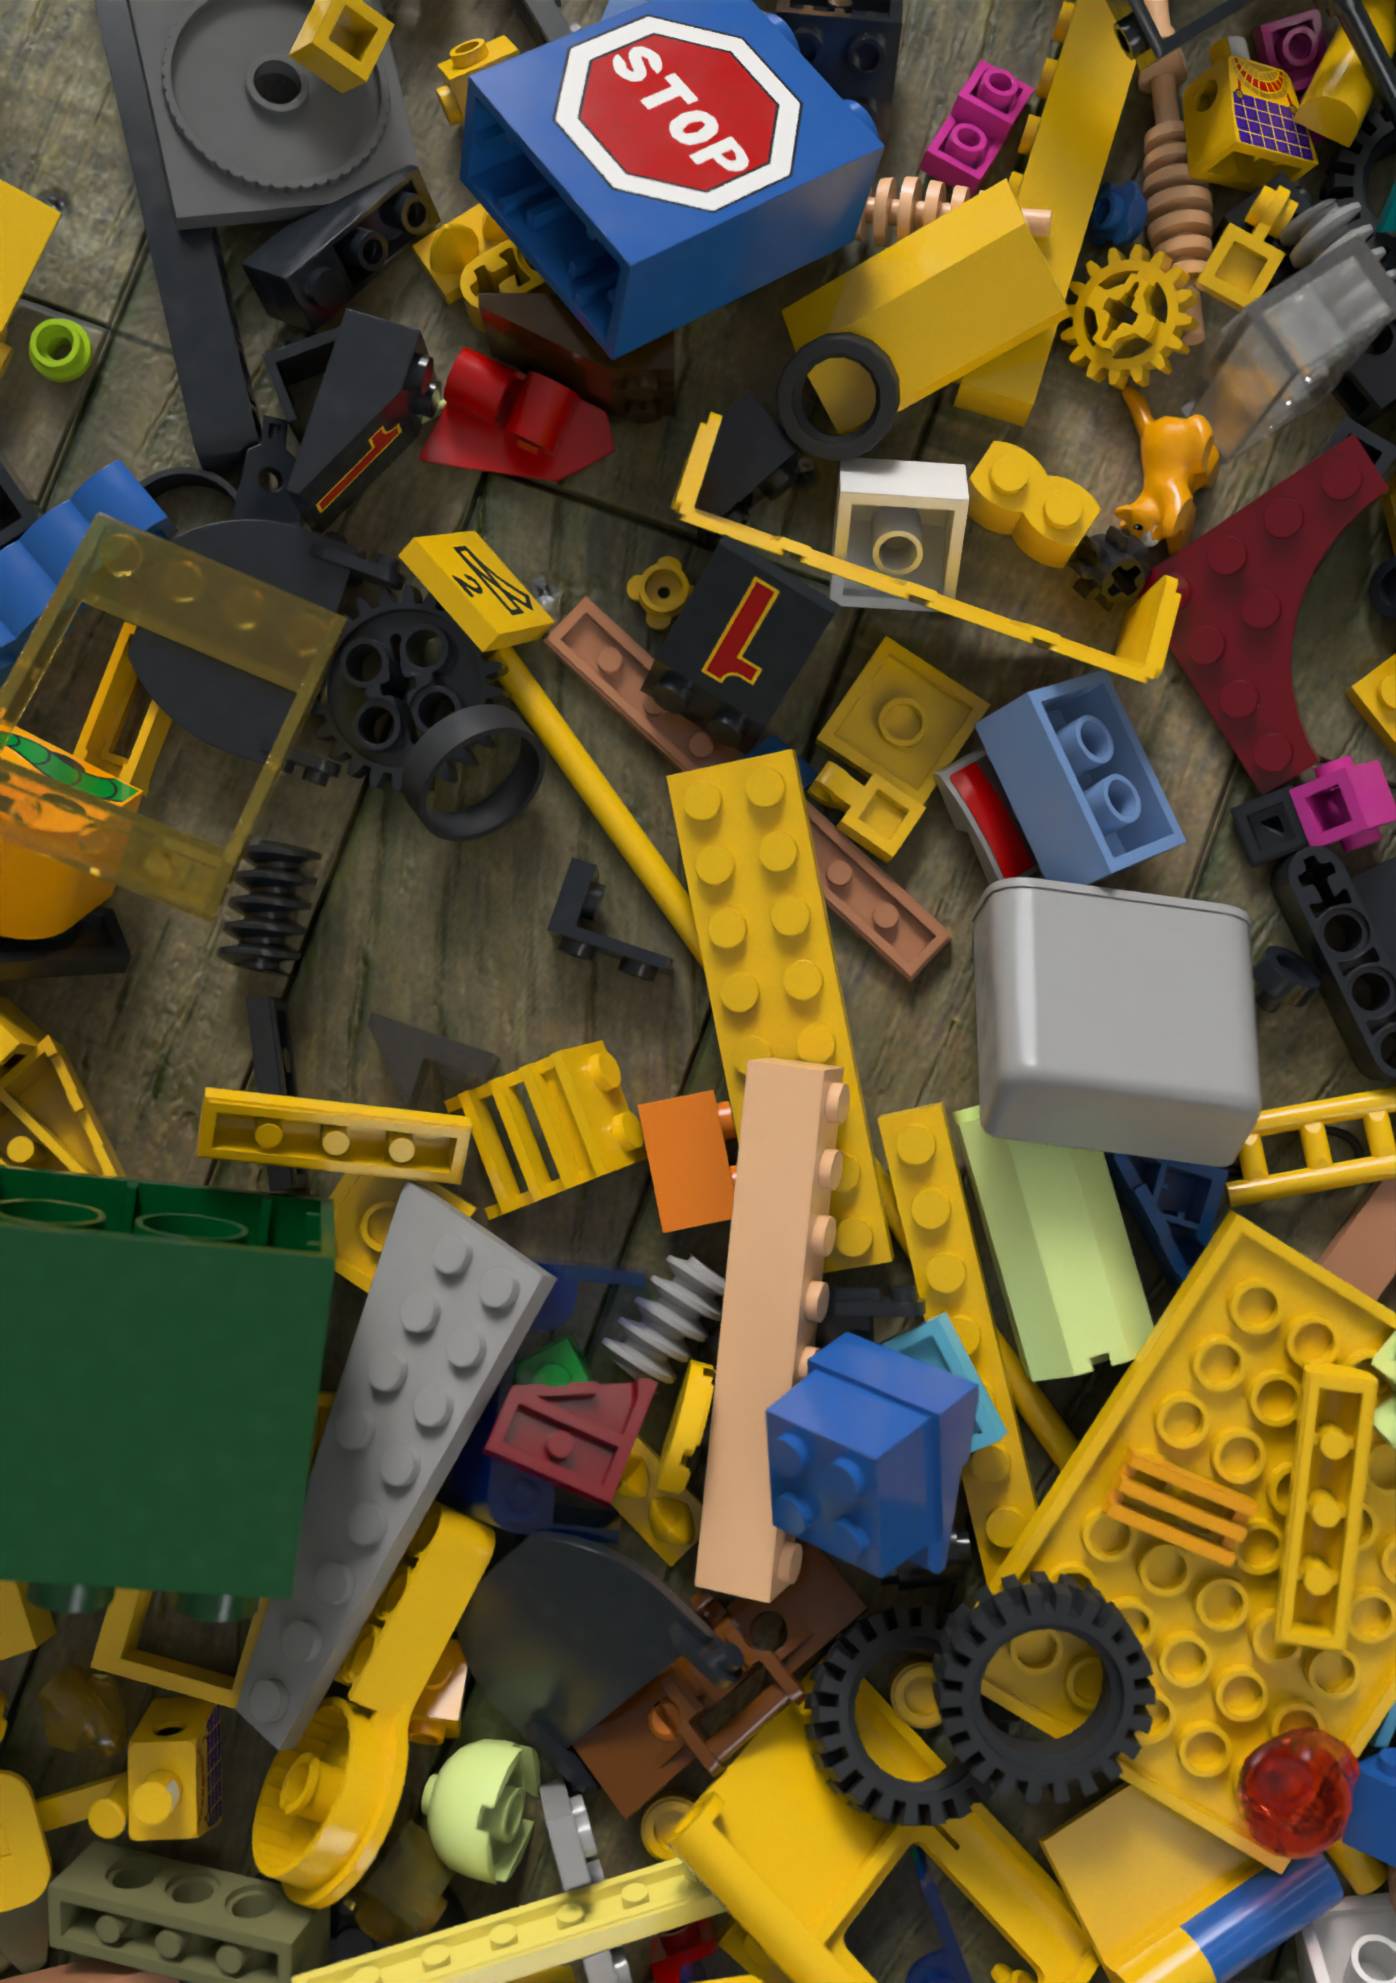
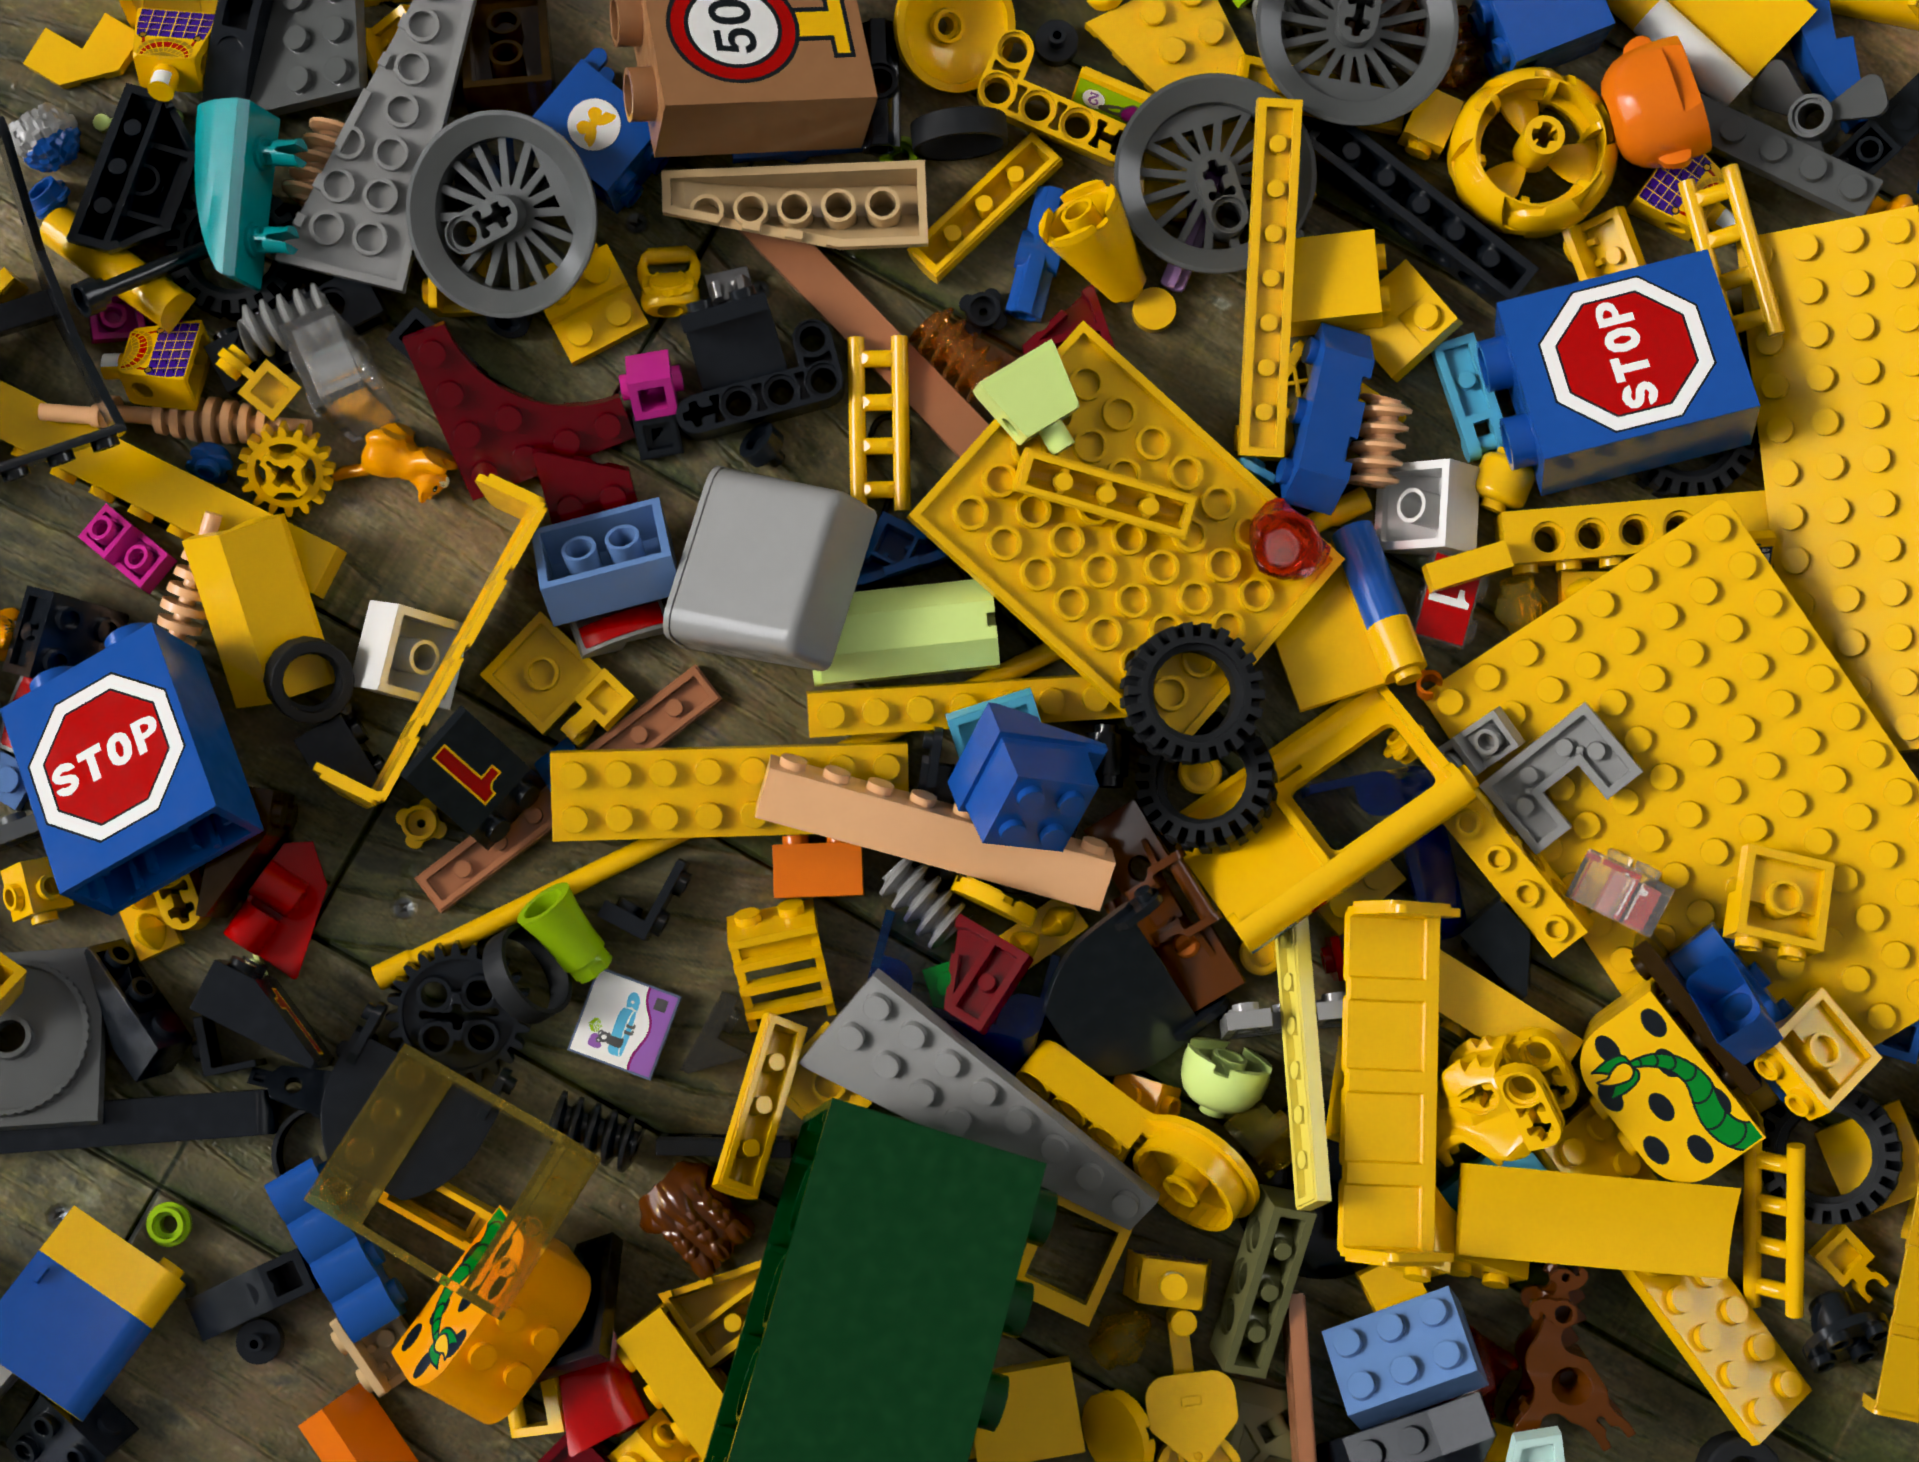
camera: 80 degrees left, 0 degrees up
yellow tile [398,531,556,652] -> none
yellow brick [967,441,1101,568] -> none
black gear [1068,525,1152,611] -> none
light orange tile [1100,1446,1259,1568] -> none
none -> lime plant [517,882,612,984]
none -> dark red wing [532,448,638,524]
none -> tile [567,969,683,1080]
none -> reddish brown piece [639,1160,755,1280]

